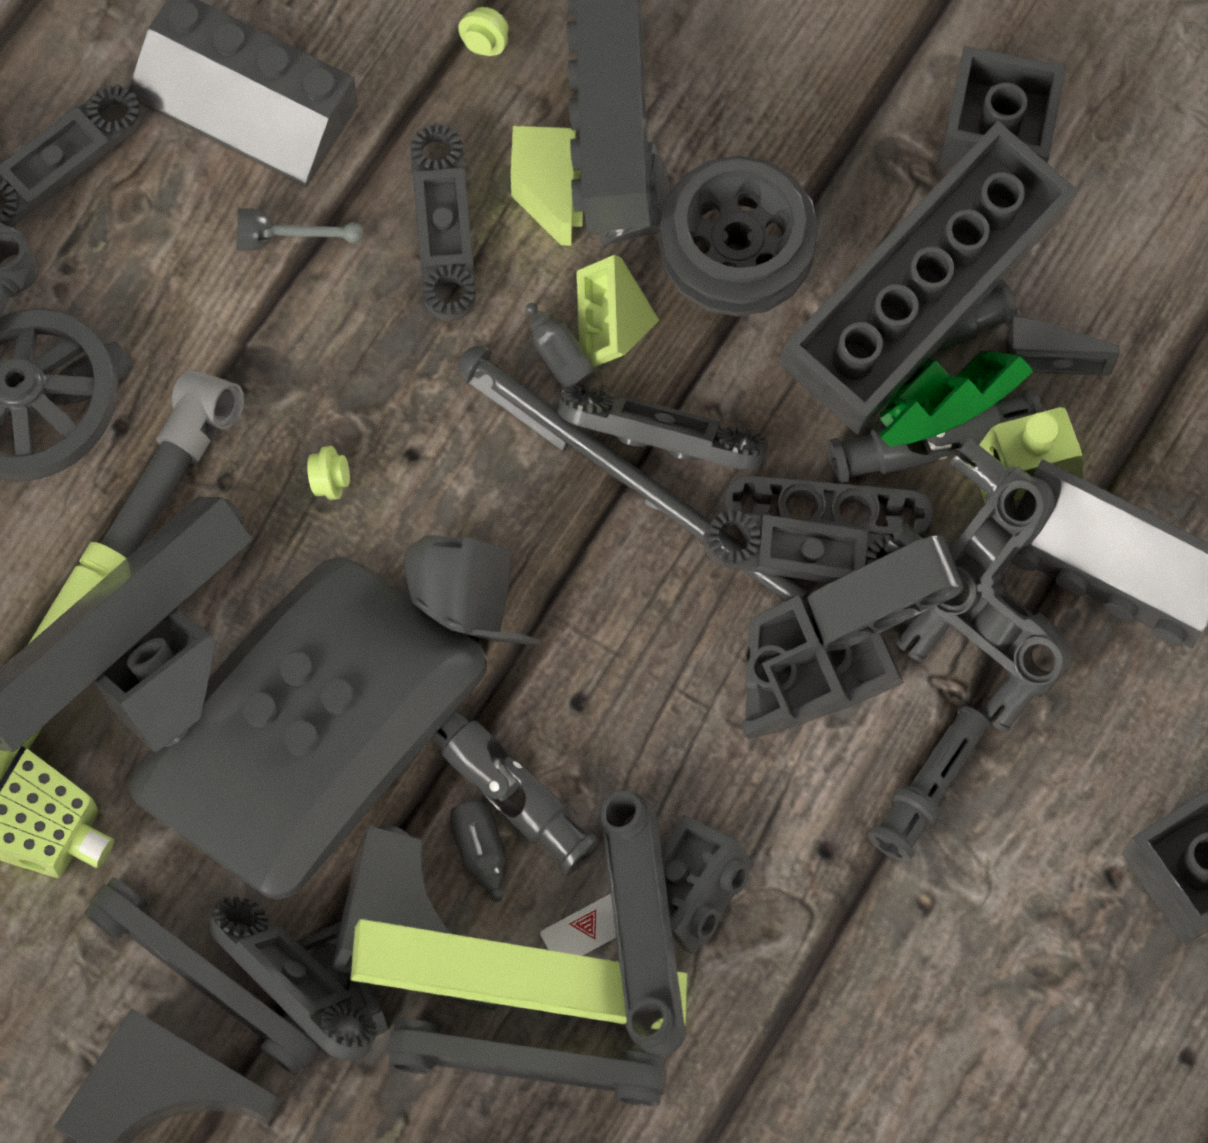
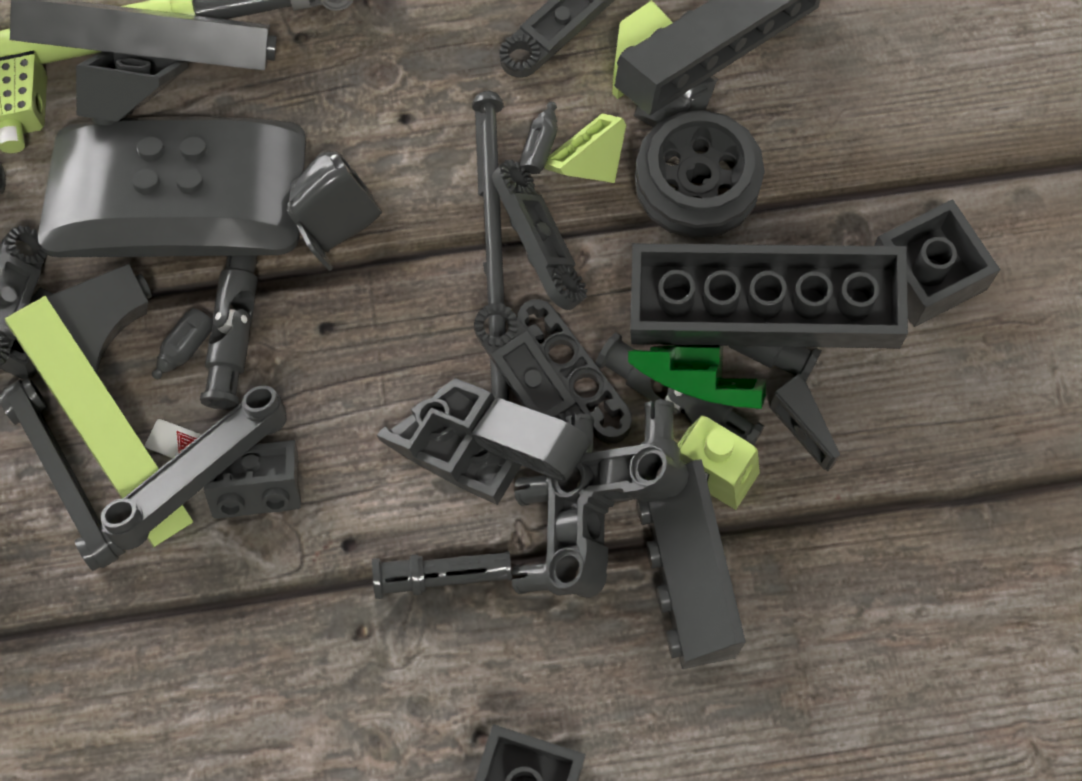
camera: 55 degrees right, 0 degrees up
yellowish green plate [307,446,350,500] -> none

